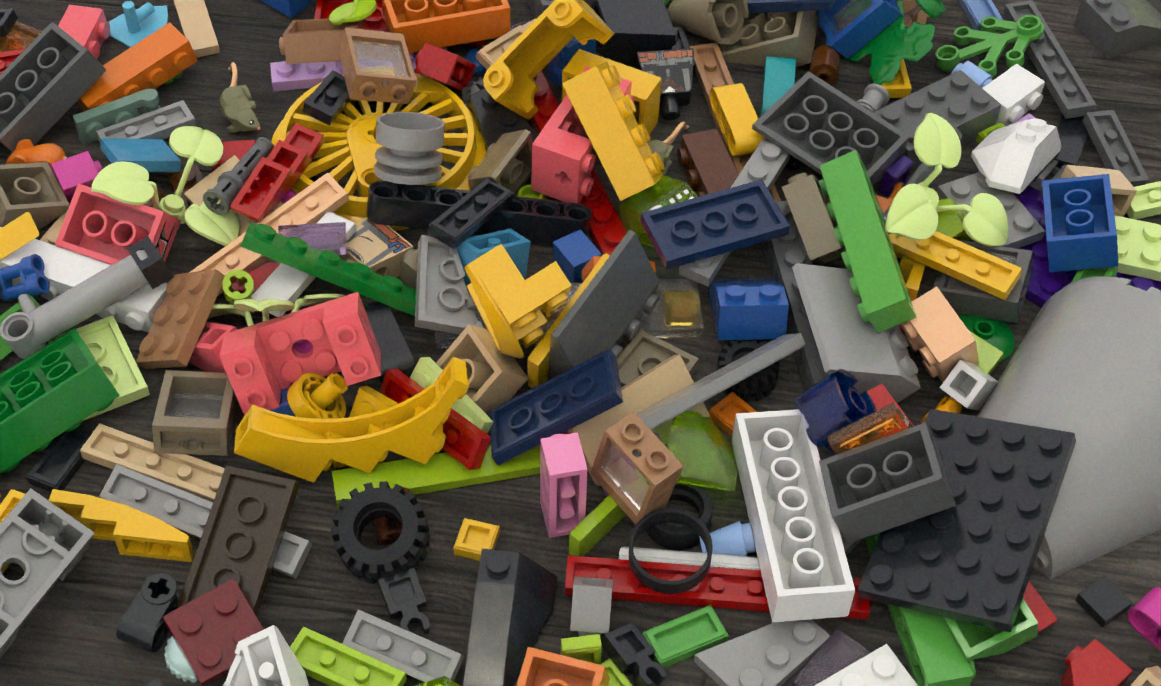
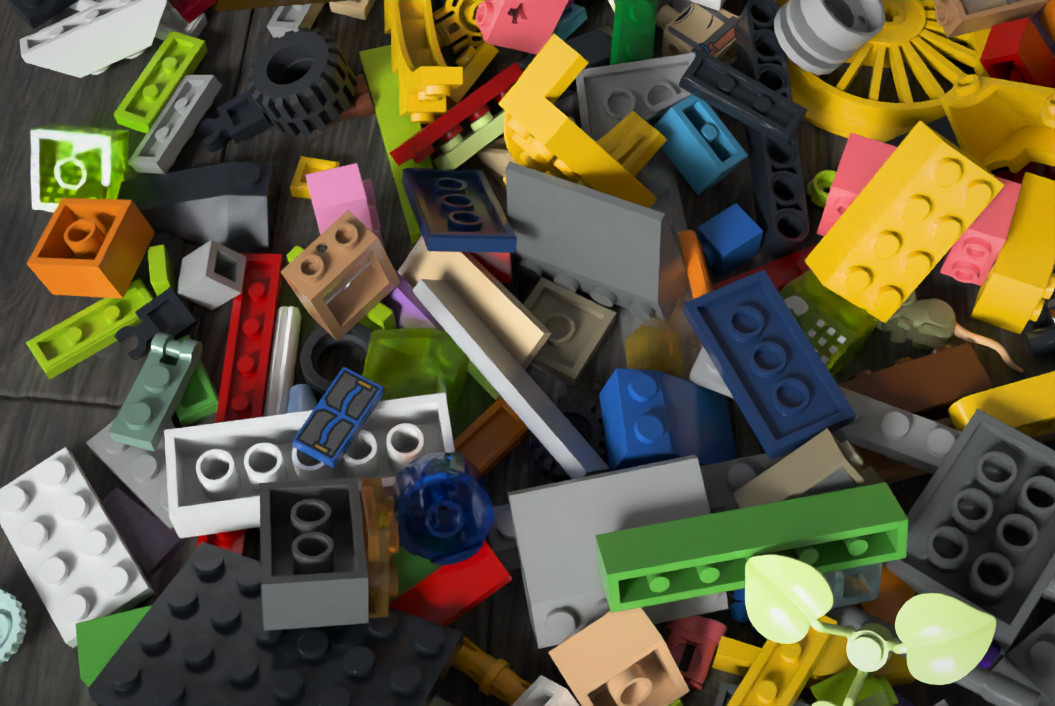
camera: 90 degrees right, 10 degrees up
dark tan slope [468,129,533,196] -> none
black tyre [629,508,713,594] -> none
none -> sand green plate [109,332,203,452]
none -> tile [292,367,384,469]

